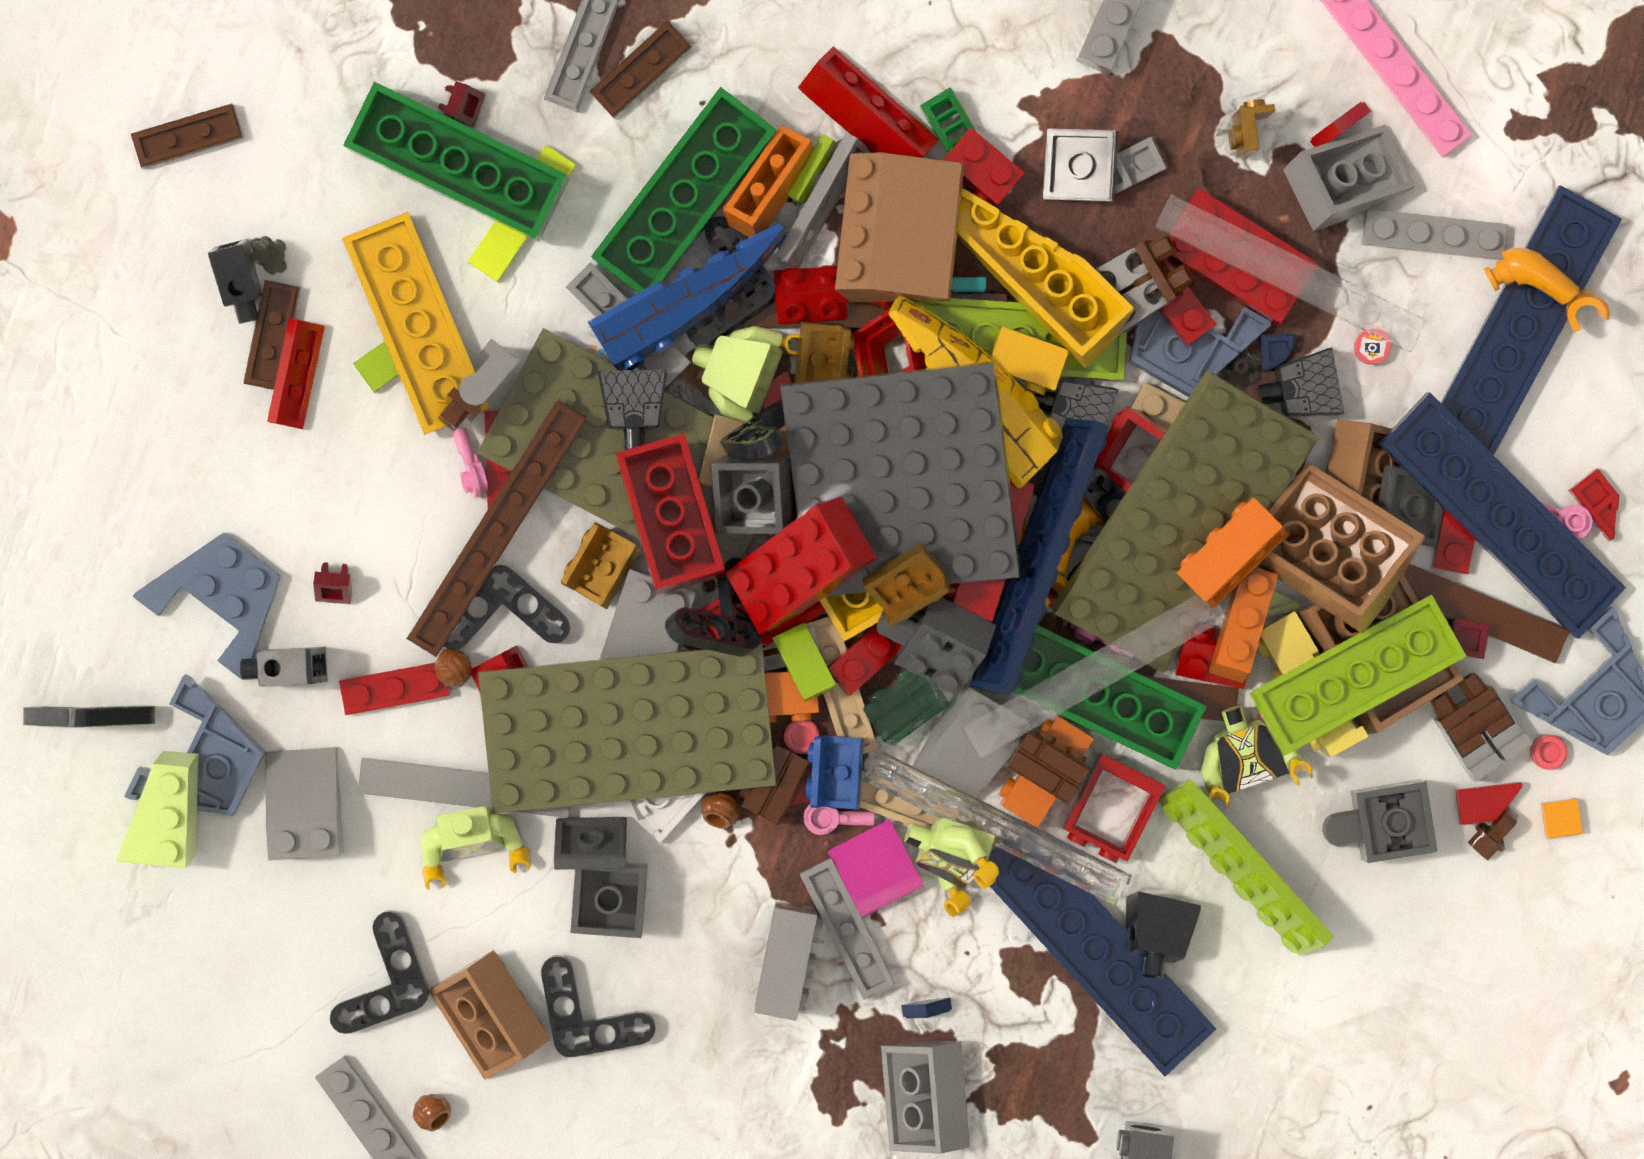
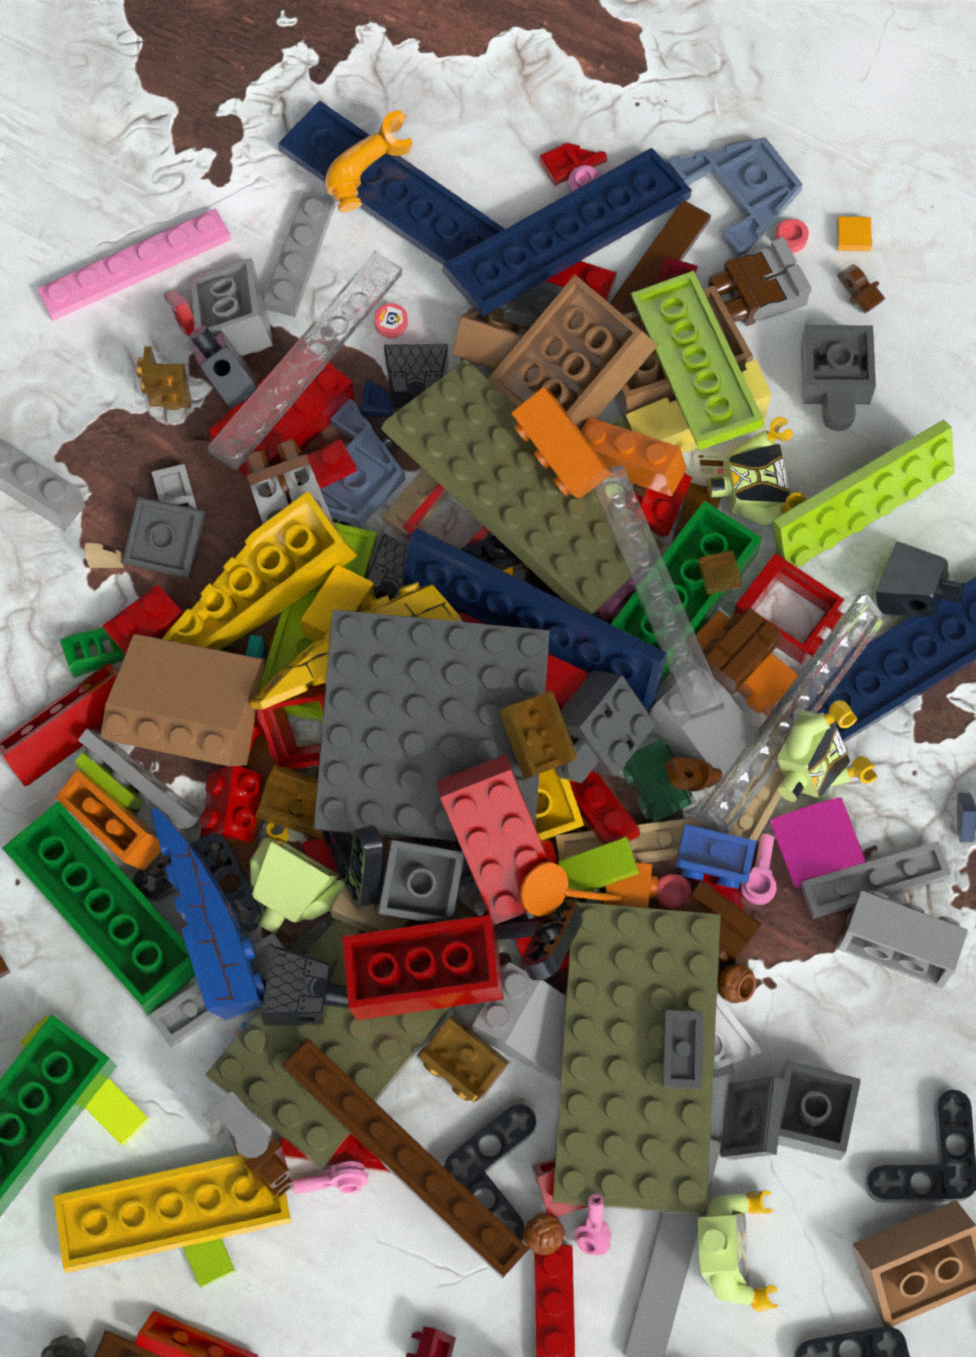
camera: 80 degrees left, 20 degrees down
red tile [1455,782,1522,825] -> none
none -> tan tile [84,542,124,568]
none -> black torso [190,325,259,409]
none -> orange piece [520,862,622,916]
none -> bright pink plate [574,1194,612,1255]
none -> dark grey plate [662,1010,703,1090]
none -> reddish brown piece [664,757,722,792]
none -> clear orange tile [698,551,742,595]

